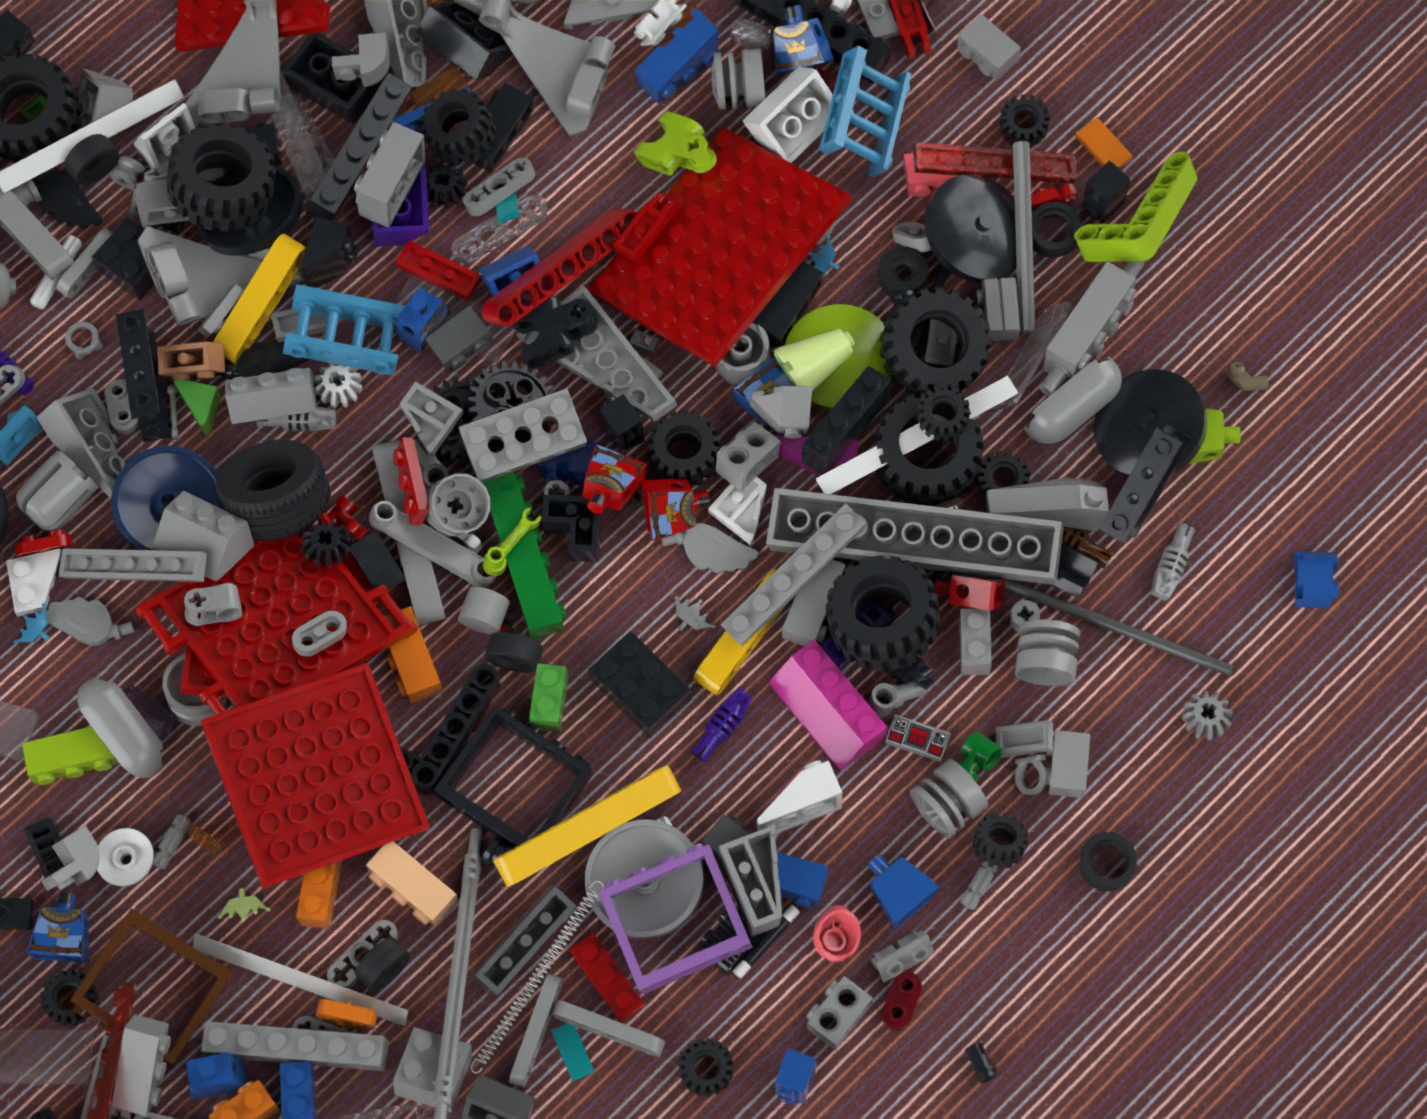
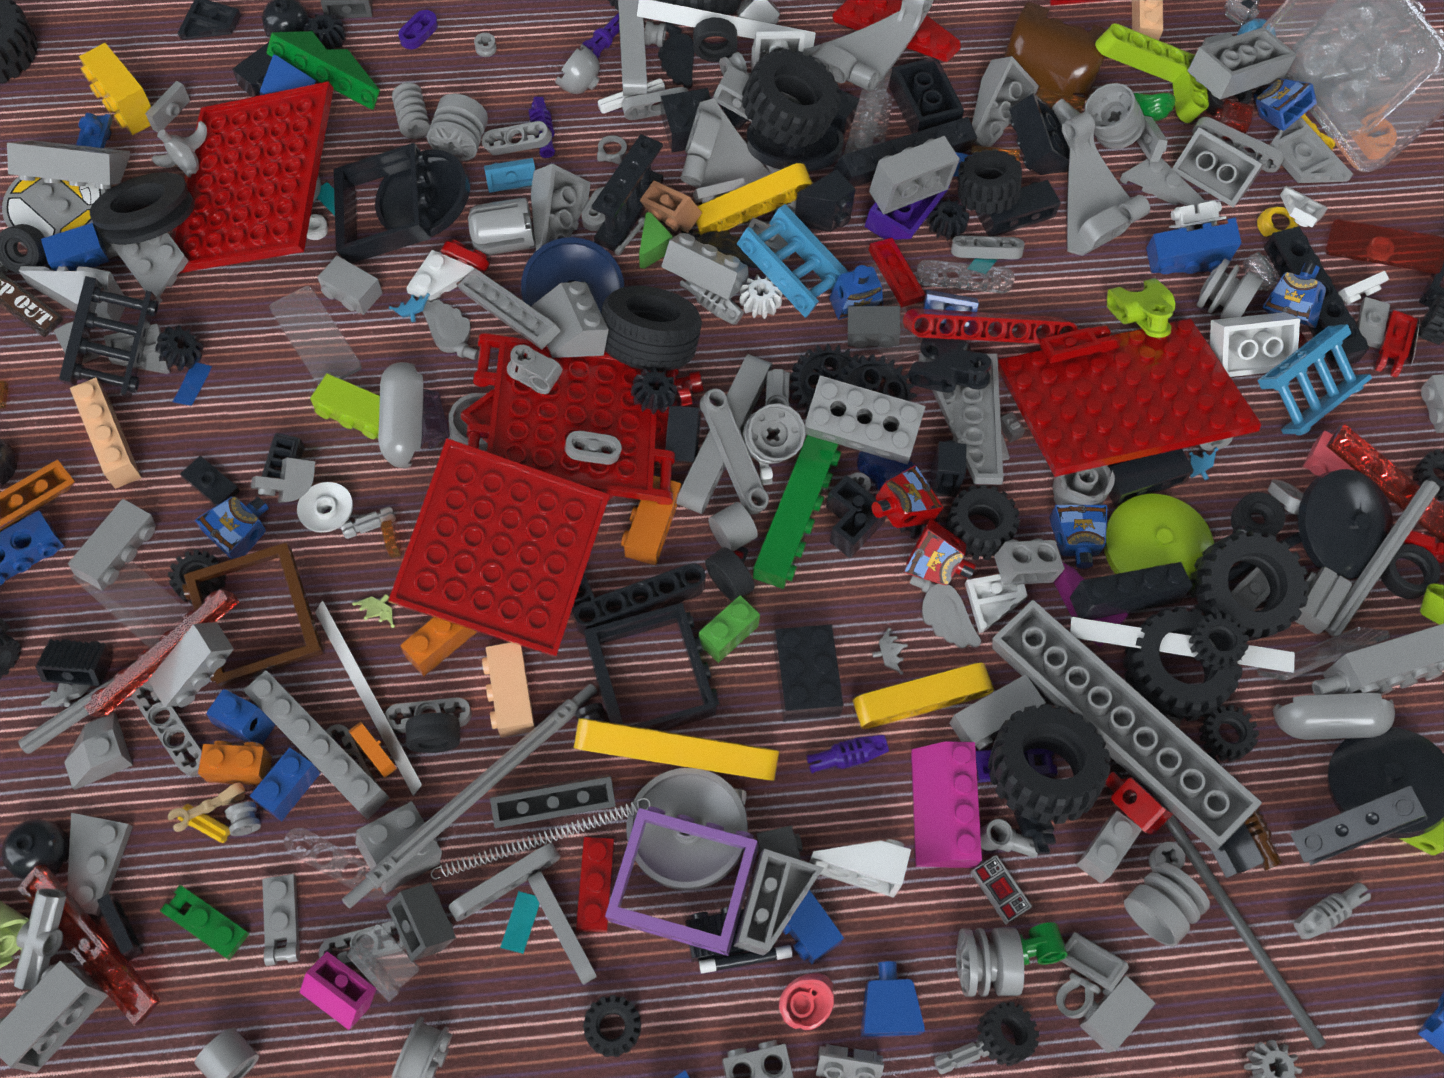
camera: 30 degrees right, 5 degrees down
light grey brick [332,32,390,87] -> none
red plate [393,438,430,525] -> none
light grey wing [400,381,464,457] -> none
lime brick [483,507,541,576] -> none
light grey plate [720,504,867,646] -> none
light grey slope [750,386,812,438] -> none
yellowish green cone [773,328,855,391] -> none
light grey wedge [986,478,1109,531] -> none

